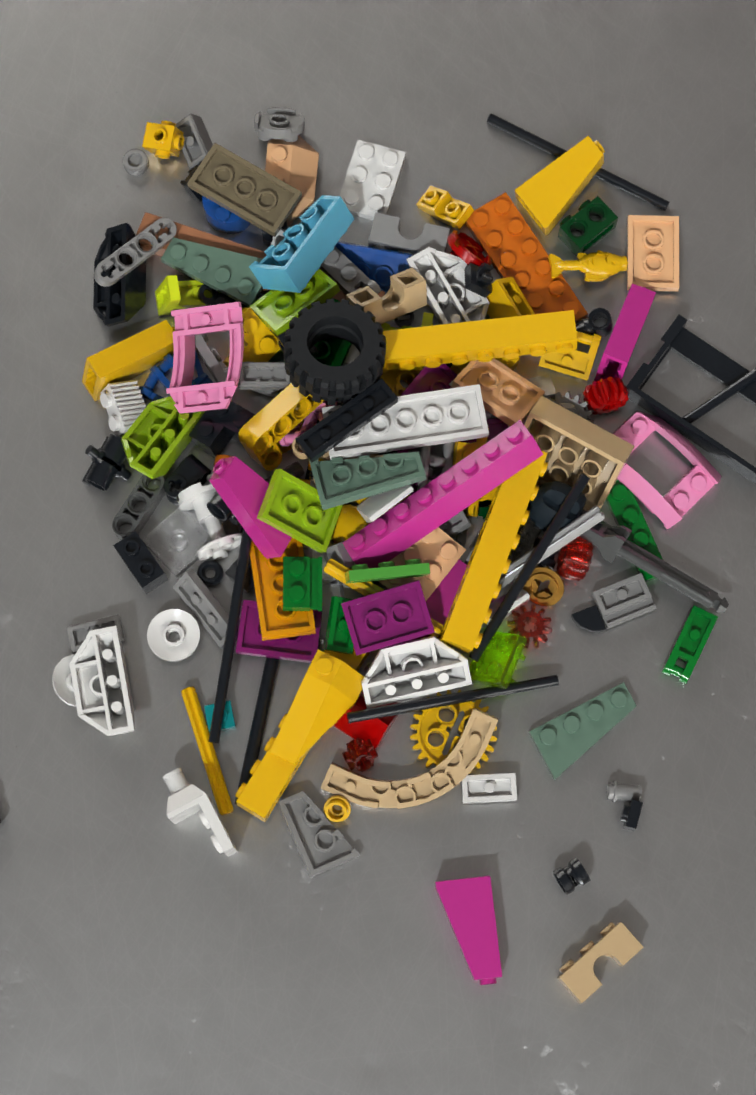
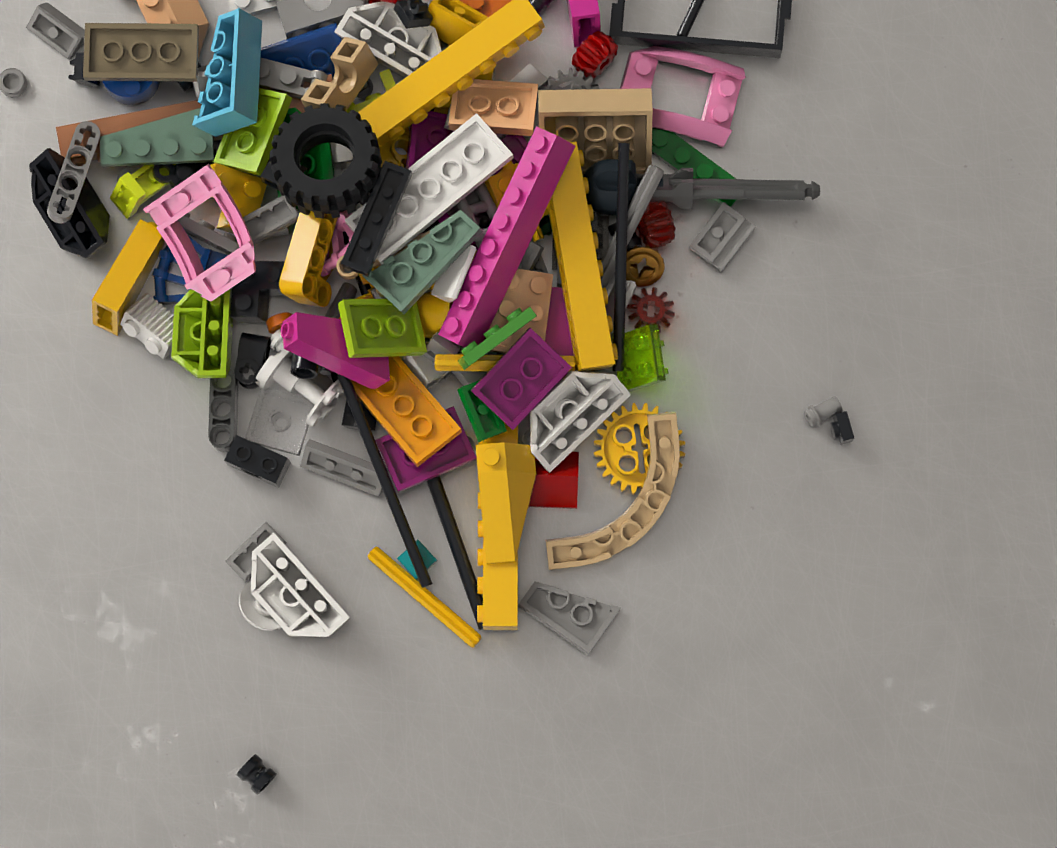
camera: 30 degrees left, 5 degrees up
black pin [82,434,132,492] -> none
yellow brick [142,121,185,159] -> none
white dish [147,609,200,662] -> none
white plate [162,768,238,857] -> none
black plate [197,560,224,587] -> none
green plate [283,557,322,611] -> none
yellow plate [324,795,351,822] -> none
clear red gear [342,737,378,772] -> none
black piece [347,675,559,723] -> none
dark pink slope [435,876,502,985] -> none
white plate [461,773,517,804] -> none
sand green wing [529,682,637,780] -> none
yellow plate [538,331,601,381] -> none
black wheel [553,858,590,895] -> none
tan arch [558,922,643,1004] -> none
black tile [571,605,606,633] -> none
green plate [662,605,718,684] -> none

